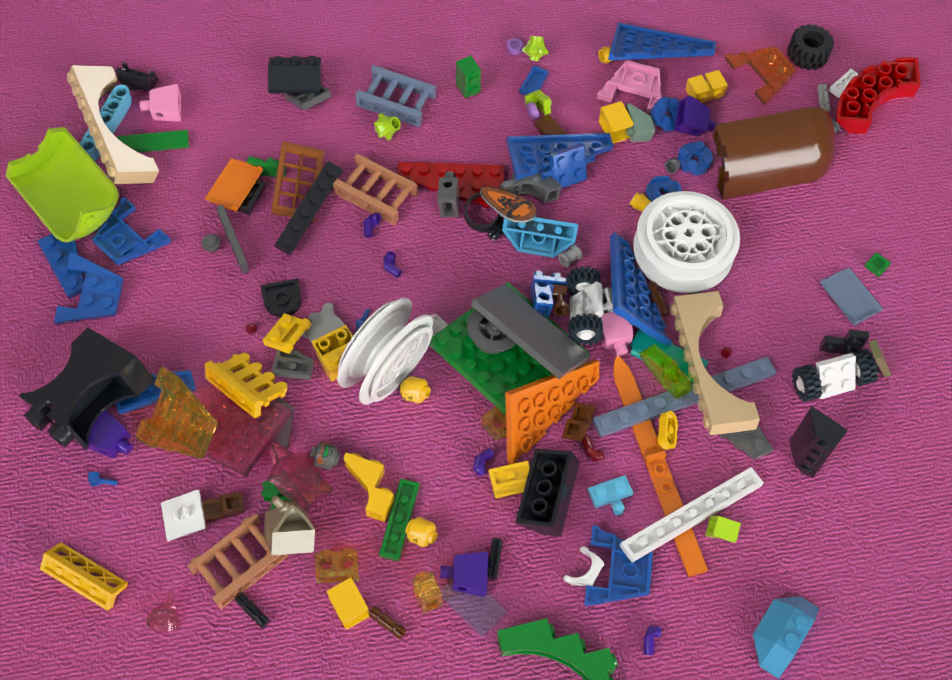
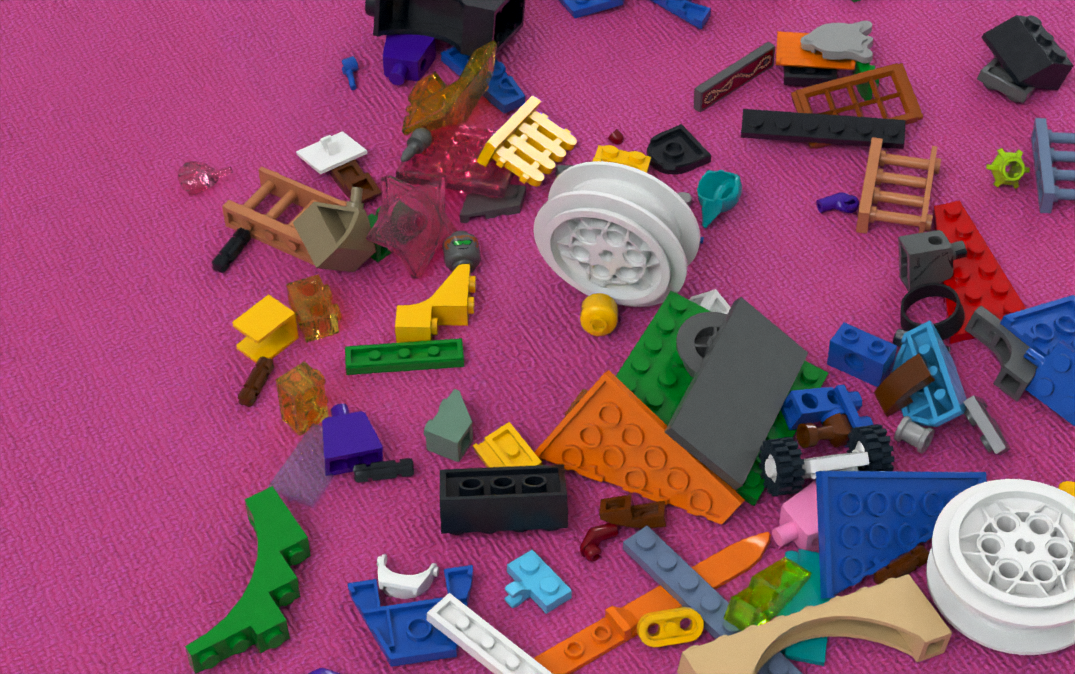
camera: 75 degrees right, 15 degrees down
yellow fence [40,542,128,611] -> none
dark grey plate [201,234,220,252] -> none
dark purple arm [383,251,402,278] -> none
yellow head [405,517,438,547] -> none
dark purple arm [473,448,495,476] -> none
shield [480,186,537,223] -> none
none -> dark grey bar [401,128,432,162]
none -> sand green slope [423,389,473,462]
none -> teal piece [697,170,742,228]
none -> light grey tile [801,21,873,64]
none -> blue brick [827,322,897,387]
none -> reddish brown slope [873,353,935,417]
none -> wing [963,395,1011,455]

